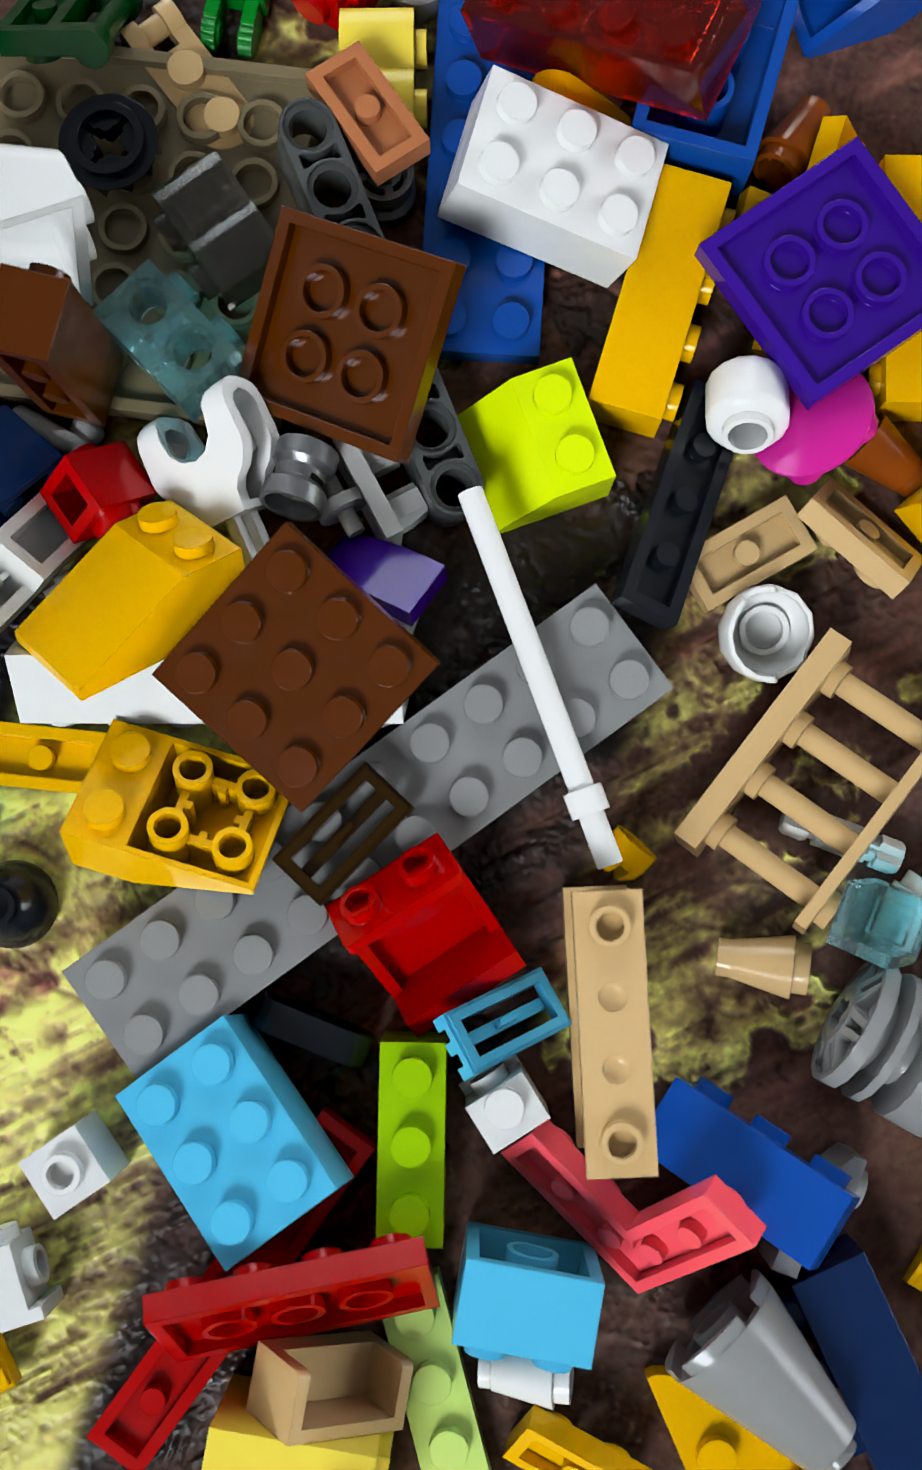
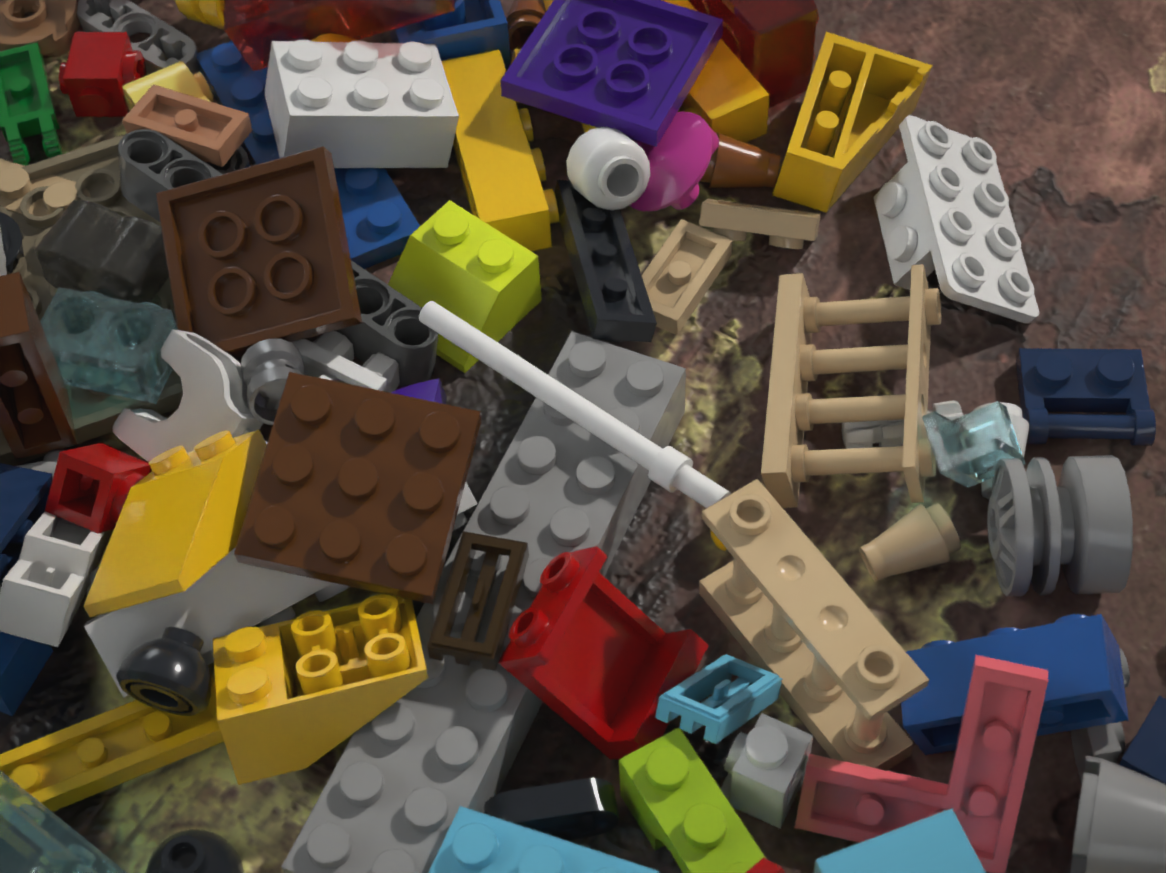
camera: 35 degrees left, 30 degrees down
white hair [717,584,815,683] -> none
none -> black brick [116,627,212,716]

